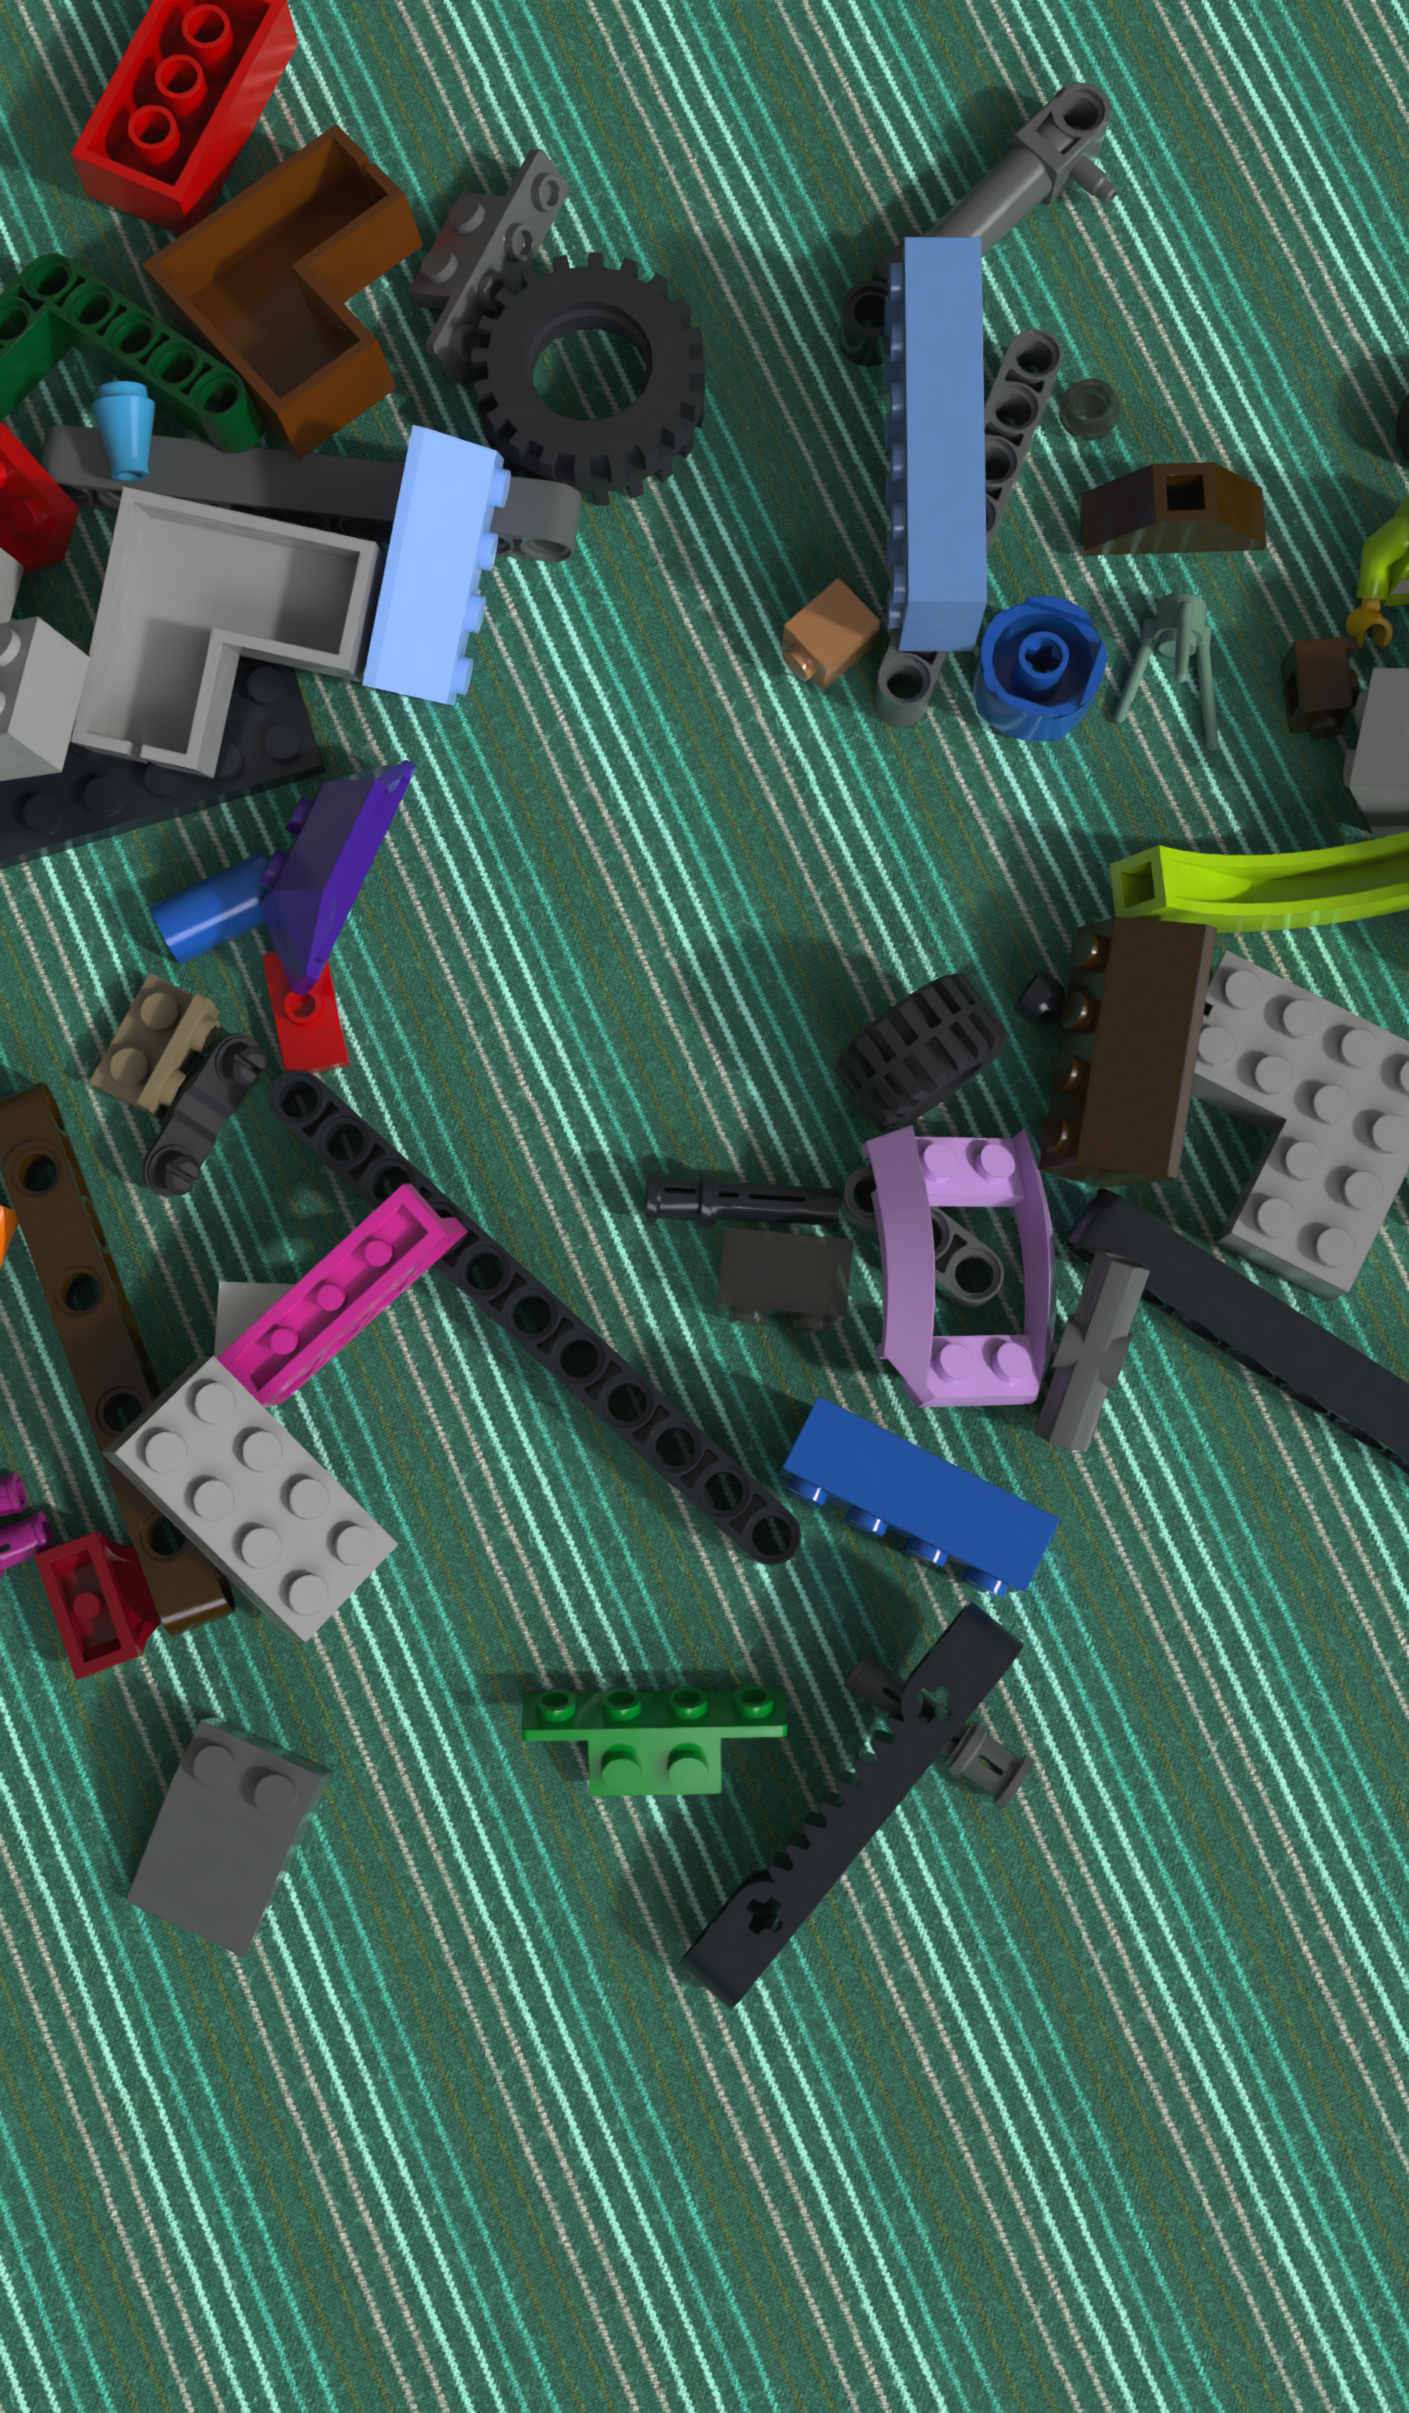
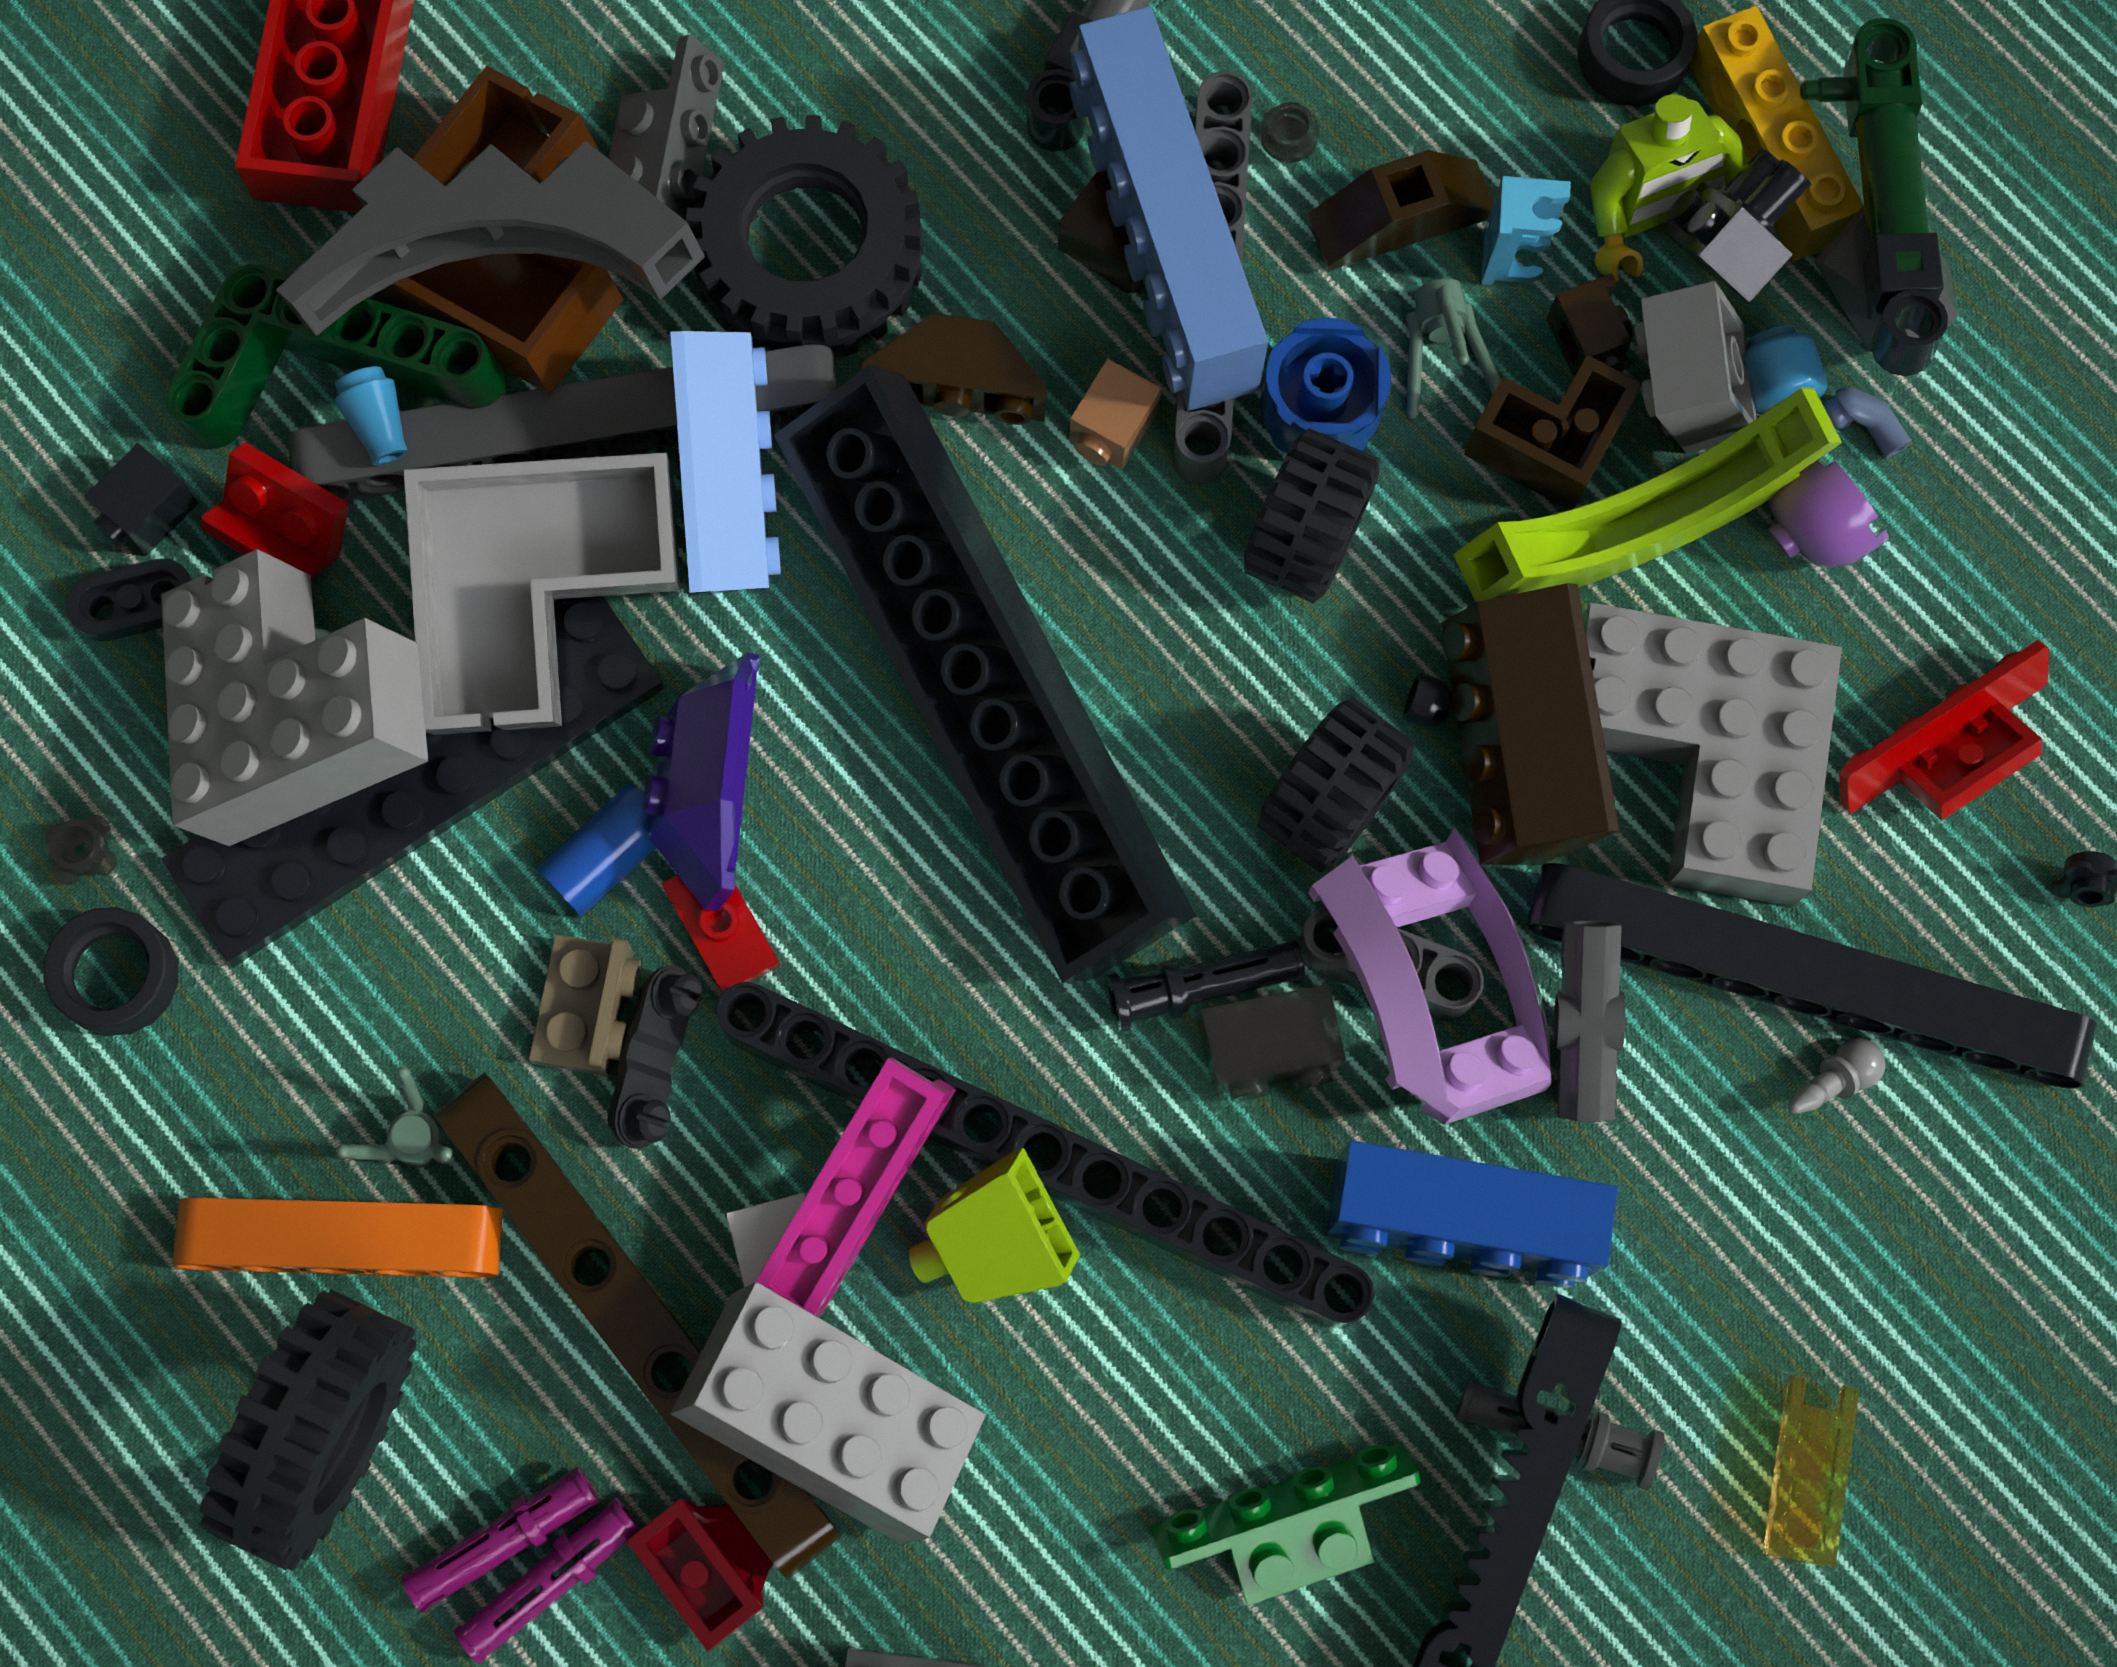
camera: 20 degrees left, 5 degrees down
none -> dark grey arch [276,141,705,336]
none -> black brick [774,365,1196,983]
none -> dark brown slope [861,313,1047,425]
none -> lime torso [909,1147,1080,1303]
none -> dark brown slope [1058,171,1141,294]
none -> black tyre [1244,428,1380,604]
none -> dark brown brick [1464,355,1642,510]
none -> medium azure hinge [1481,176,1571,286]
none -> clear yellow hinge [1762,1374,1859,1568]
none -> light grey bar [1788,1038,1886,1114]

